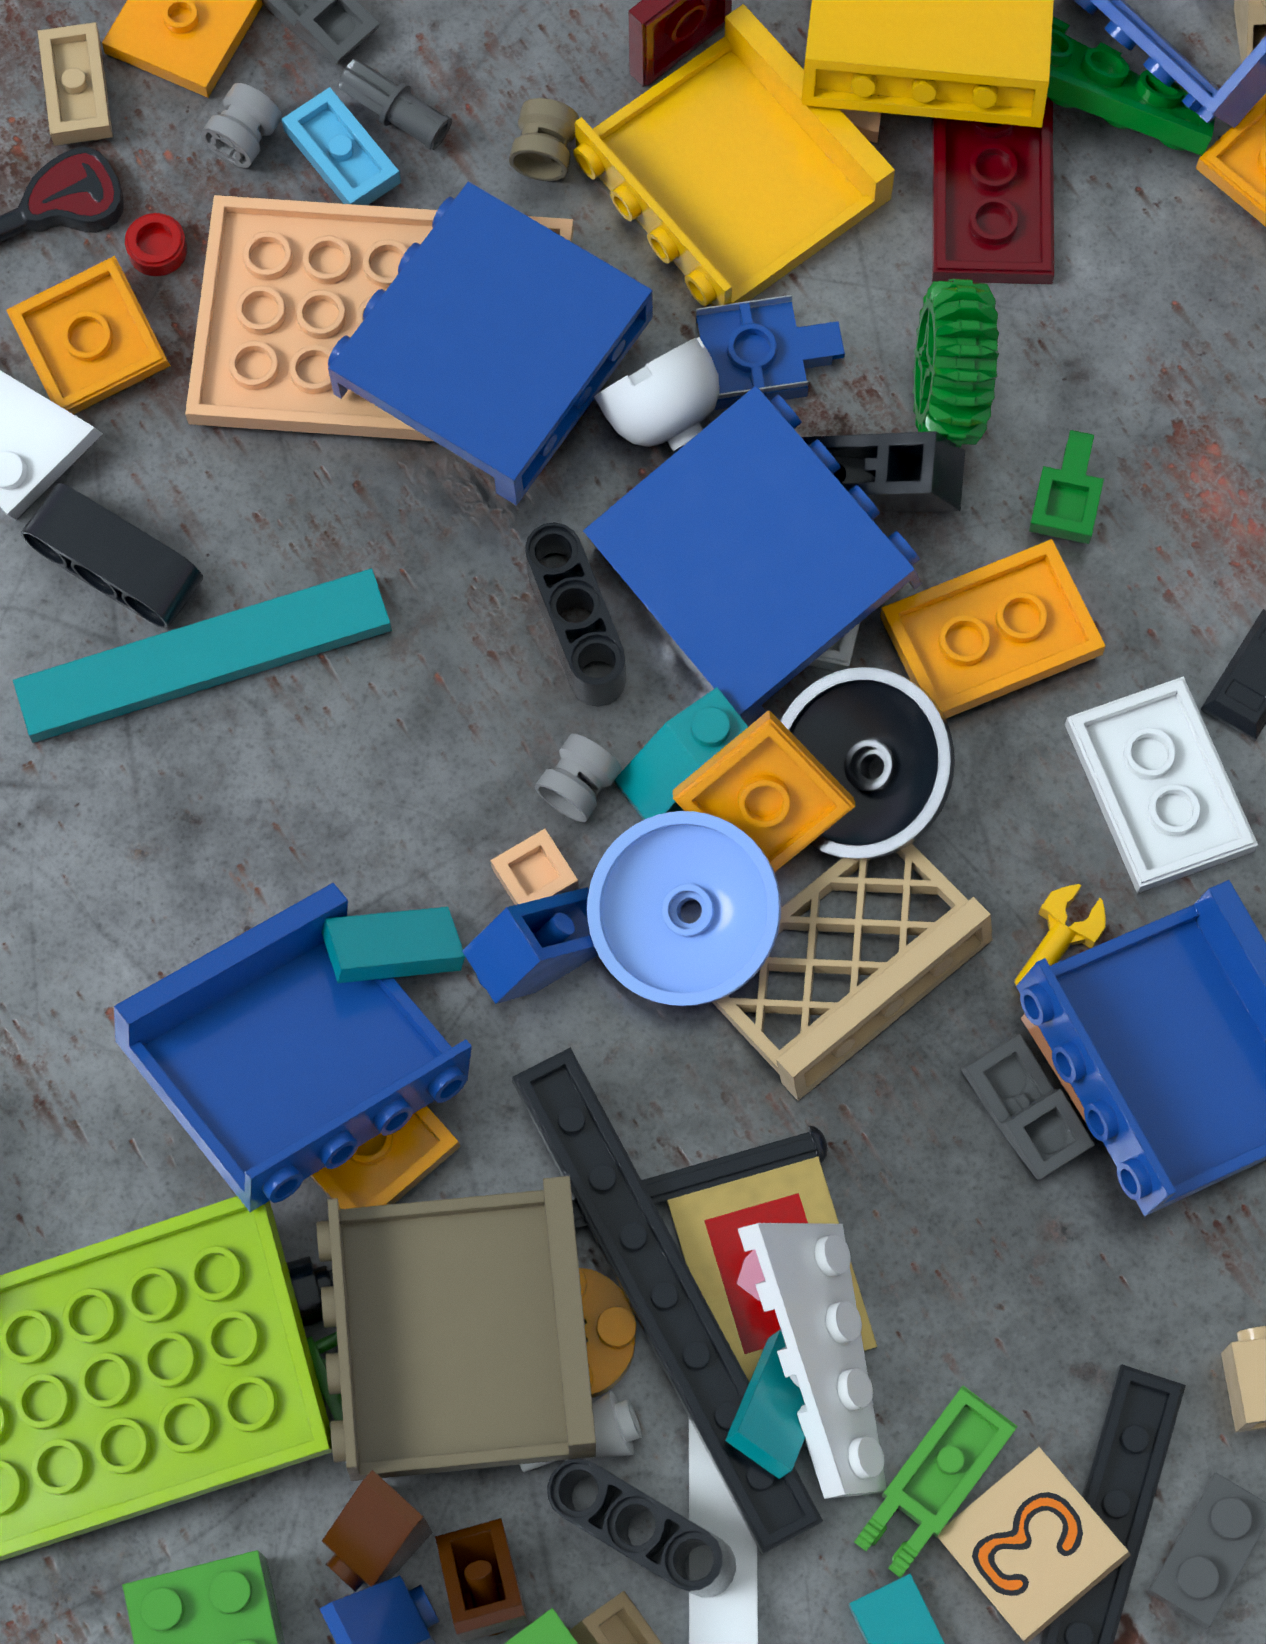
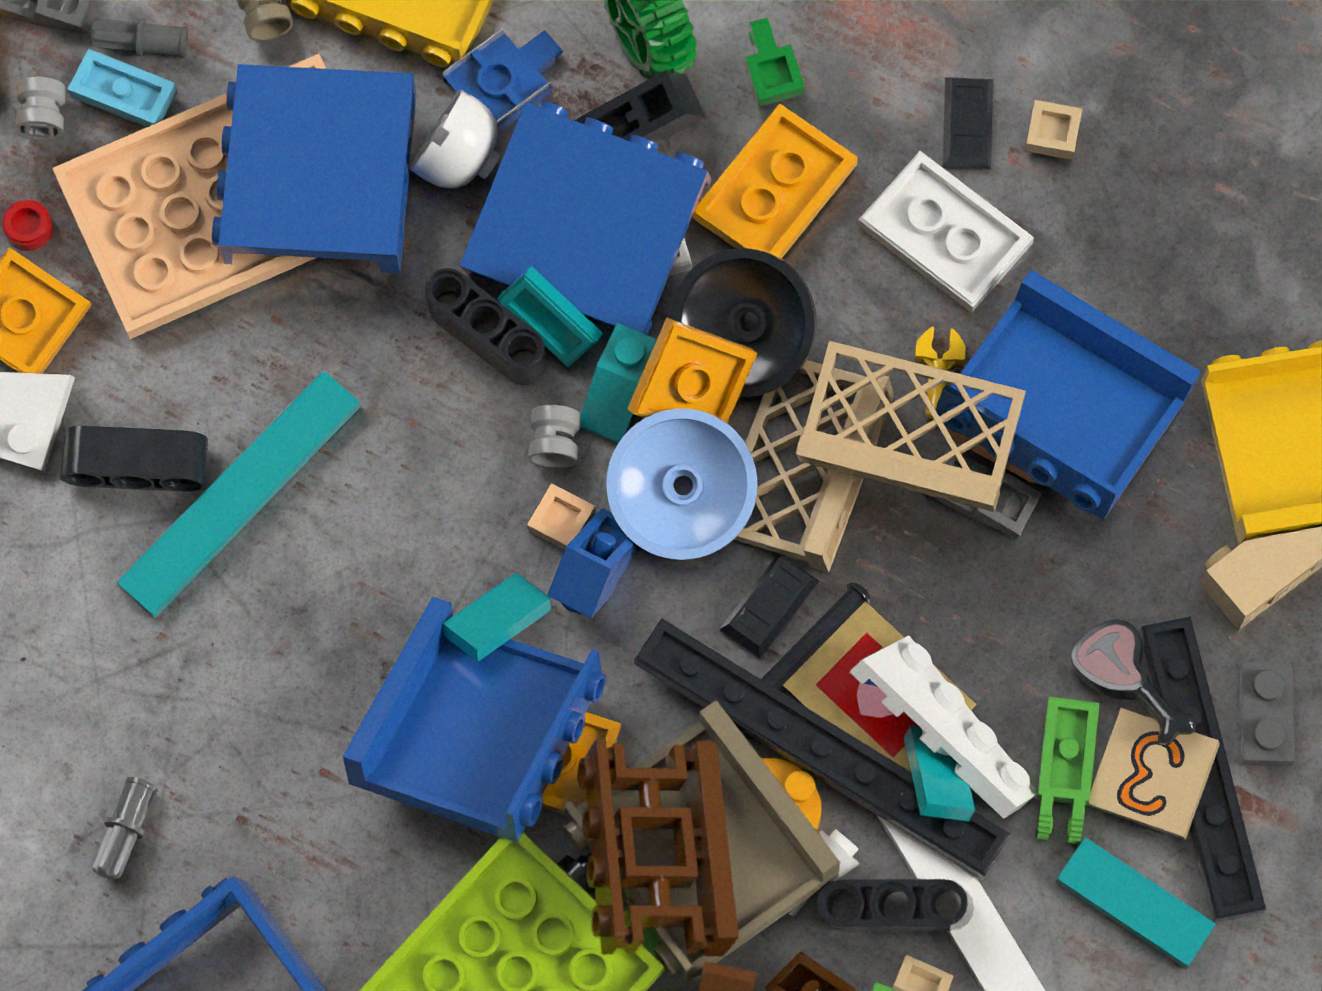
camera: 30 degrees left, 0 degrees up
none -> teal tile [497,266,603,367]
none -> reddish brown fence [577,741,739,957]
none -> black tile [719,553,820,659]
none -> tan fence [796,341,1026,512]
none -> black piece [1071,619,1197,745]

